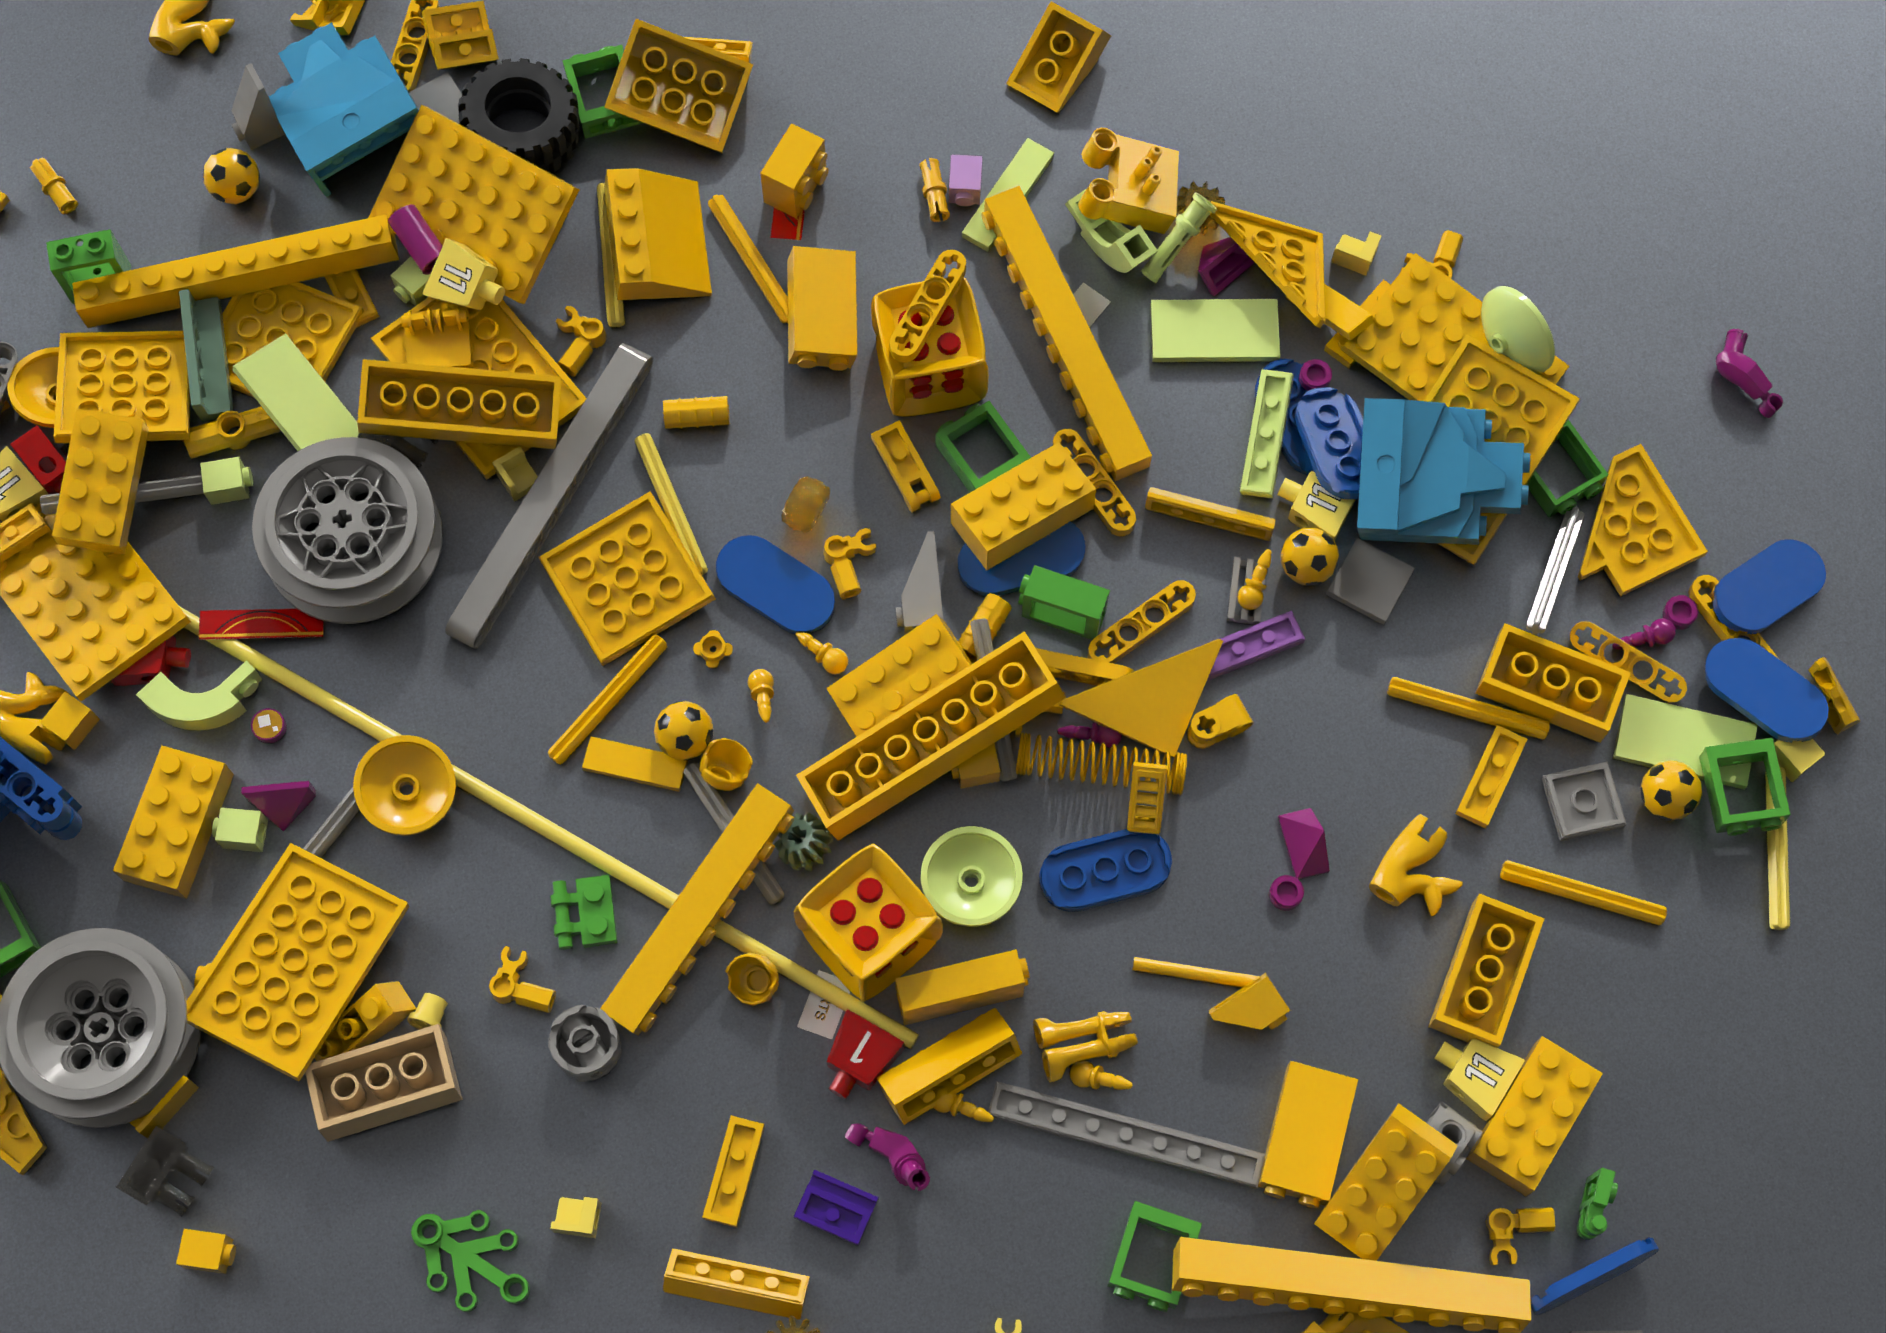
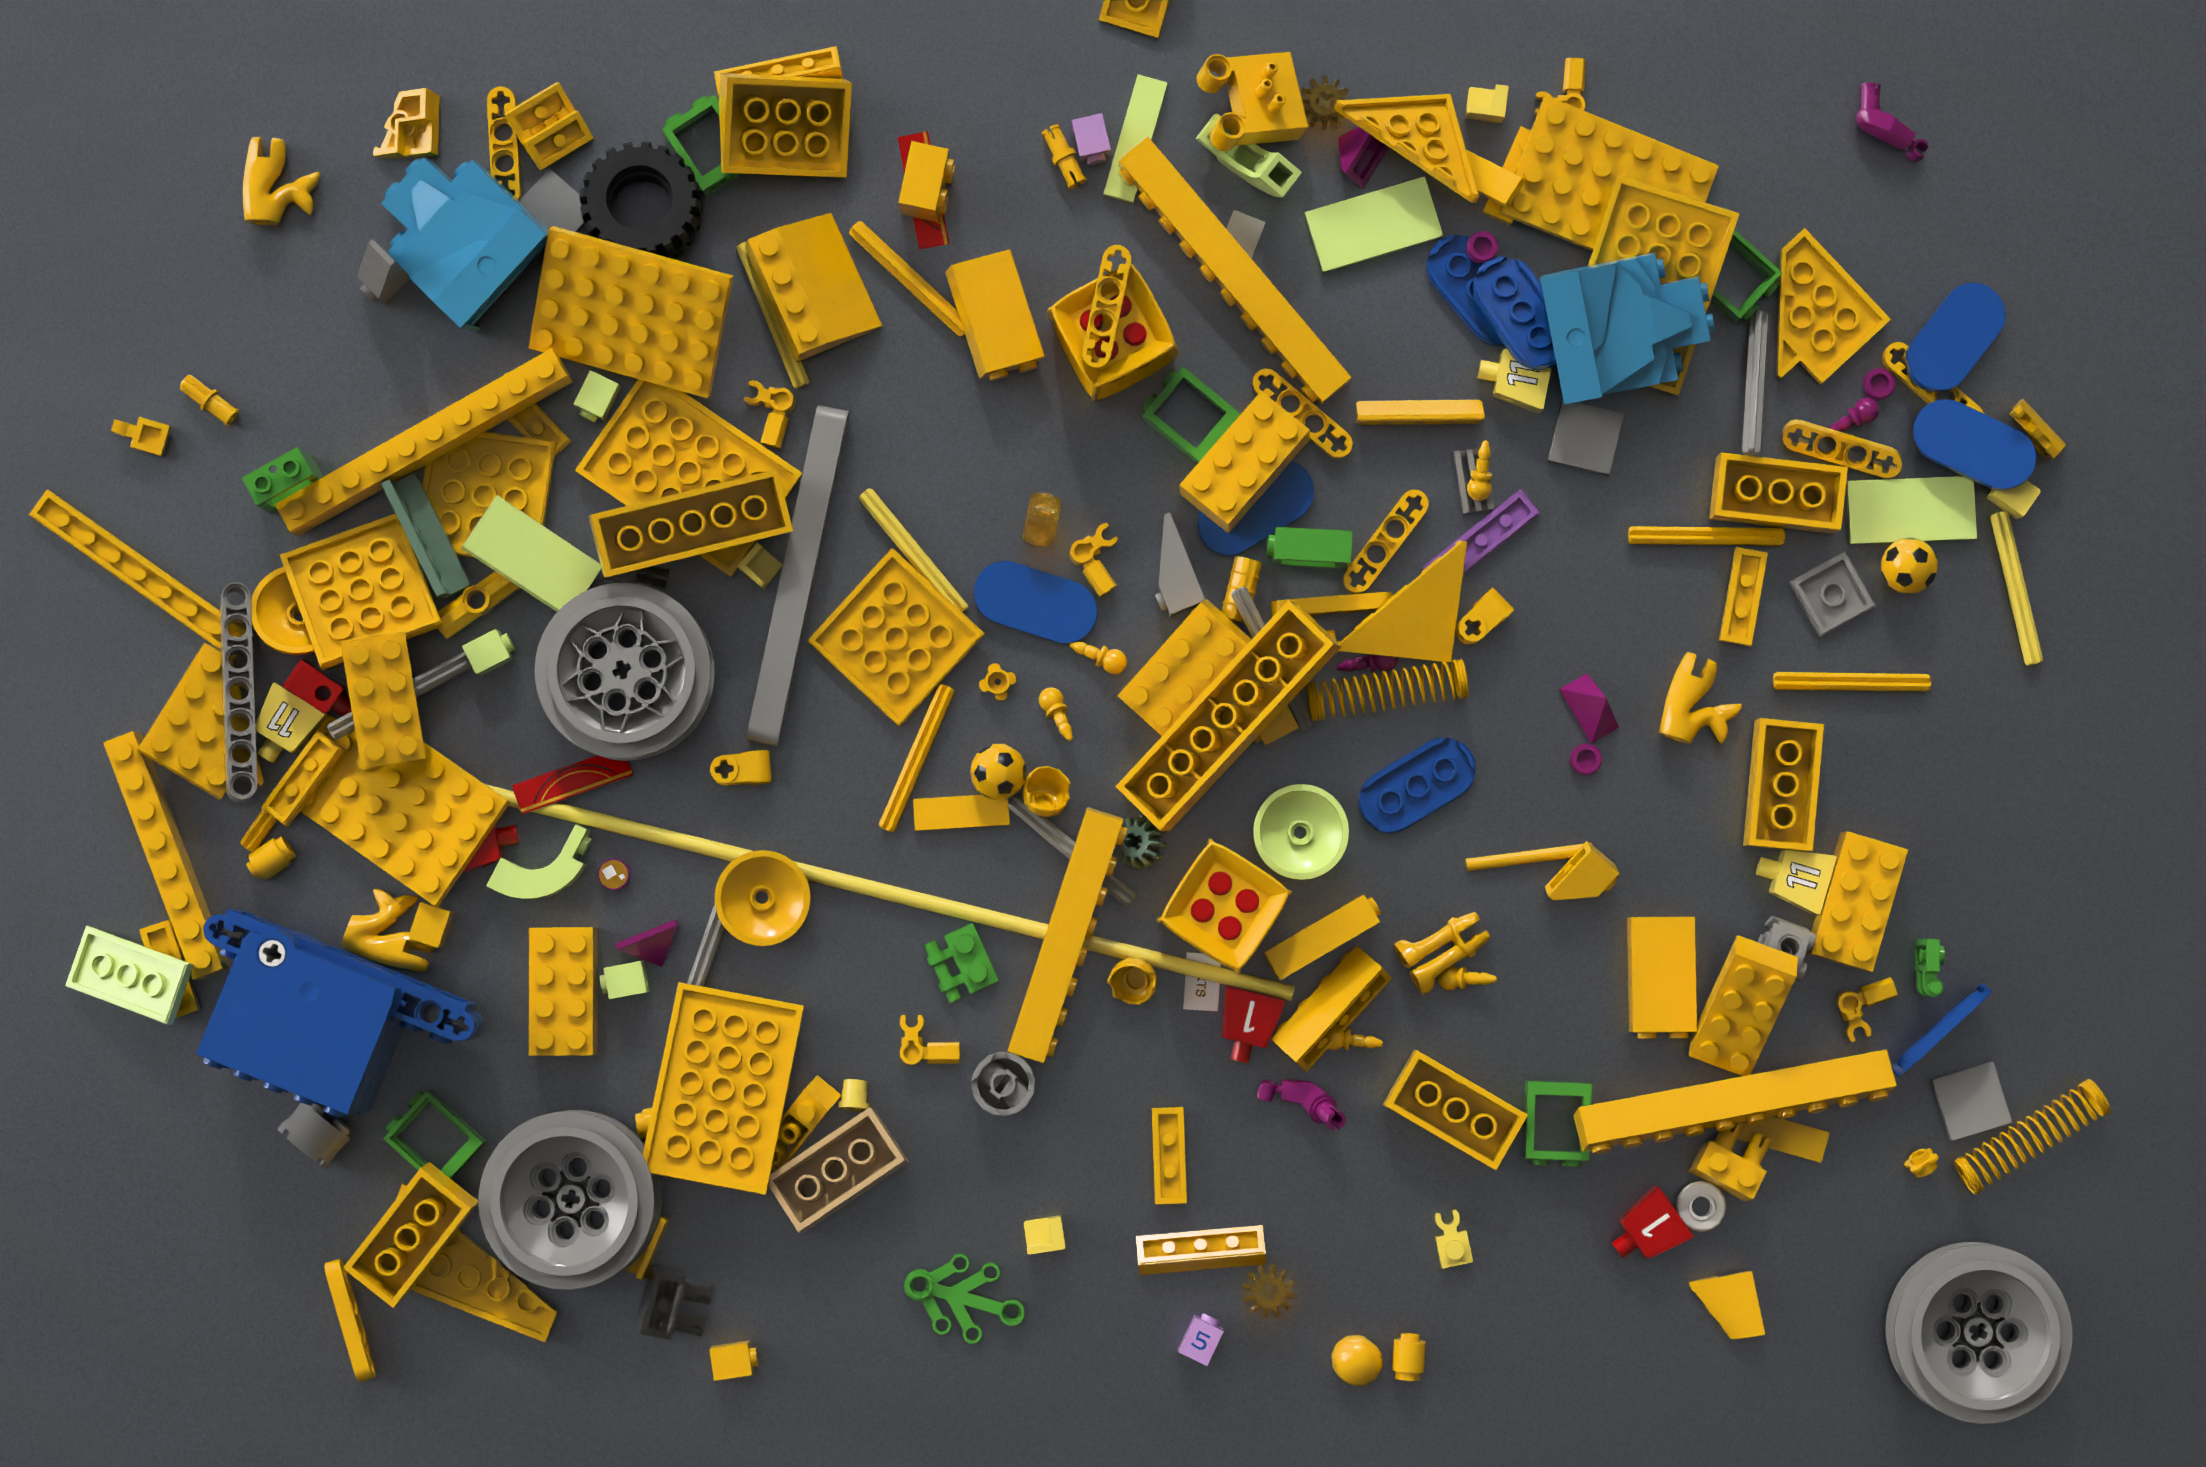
camera: 15 degrees left, 15 degrees up
yellow piece [202,148,260,204] -> none
magenta pin [388,204,442,275] -> none
yellow hinge [401,307,472,367] -> none
light yellow torso [422,238,505,311] -> none
yellow axle [663,396,730,429] -> none
dark purple plate [794,1170,879,1246] -> none
yellow plate [871,420,941,512] -> none
light grey tile [988,1081,1265,1189] -> none
yellow slope [1127,762,1167,834] -> none
yellowish green pin [1141,192,1217,283] -> none
yellowish green tile [1240,369,1294,498] -> none
yellow piece [1281,528,1339,586] -> none
yellowish green dish [1481,286,1555,375] -> none
bright green window [1699,738,1791,836] -> none
none -> yellow piece [710,750,772,786]
none -> yellow brick [1382,1049,1528,1170]

